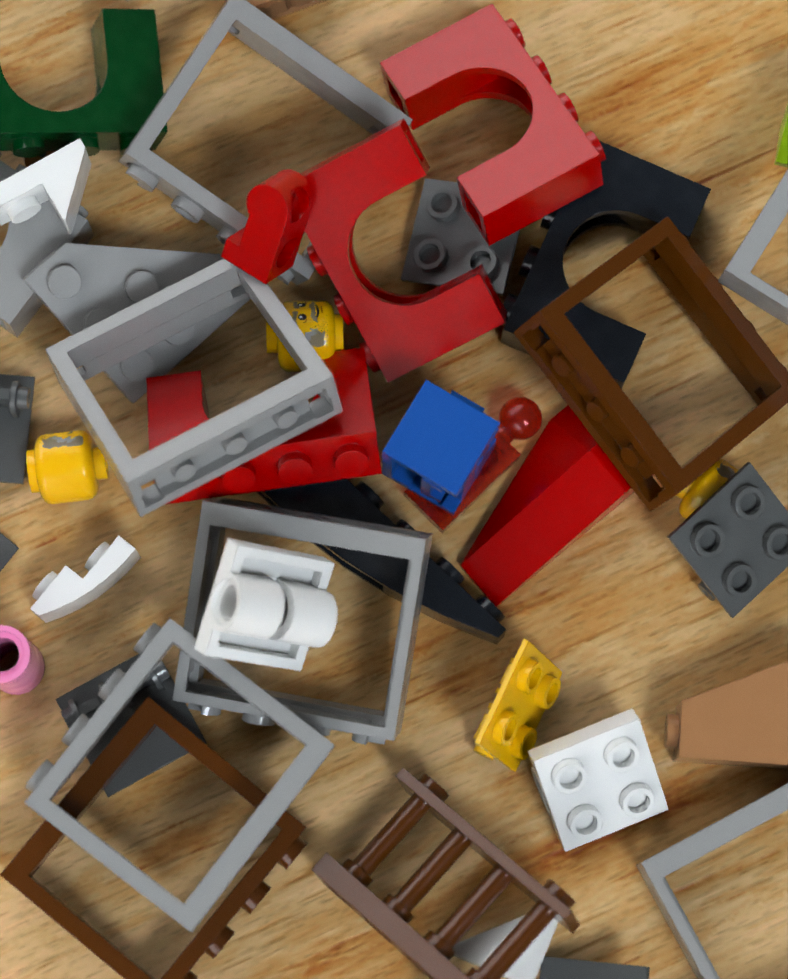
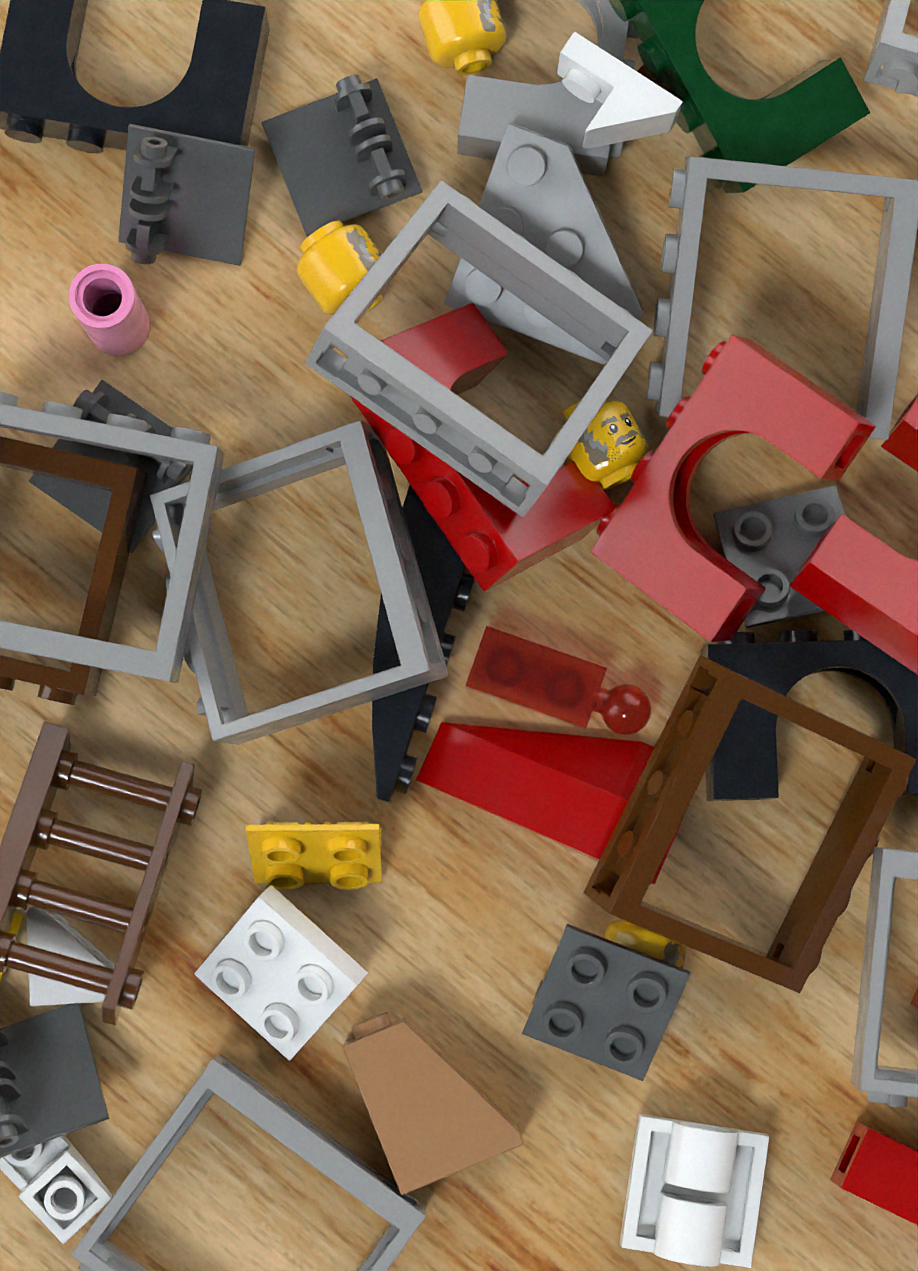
camera: 60 degrees right, 5 degrees up
white slope [30,535,141,623] -> none
white plate [194,538,338,671] -> none
red leg [221,169,313,285] -> none
blue piece [382,380,500,516] -> none

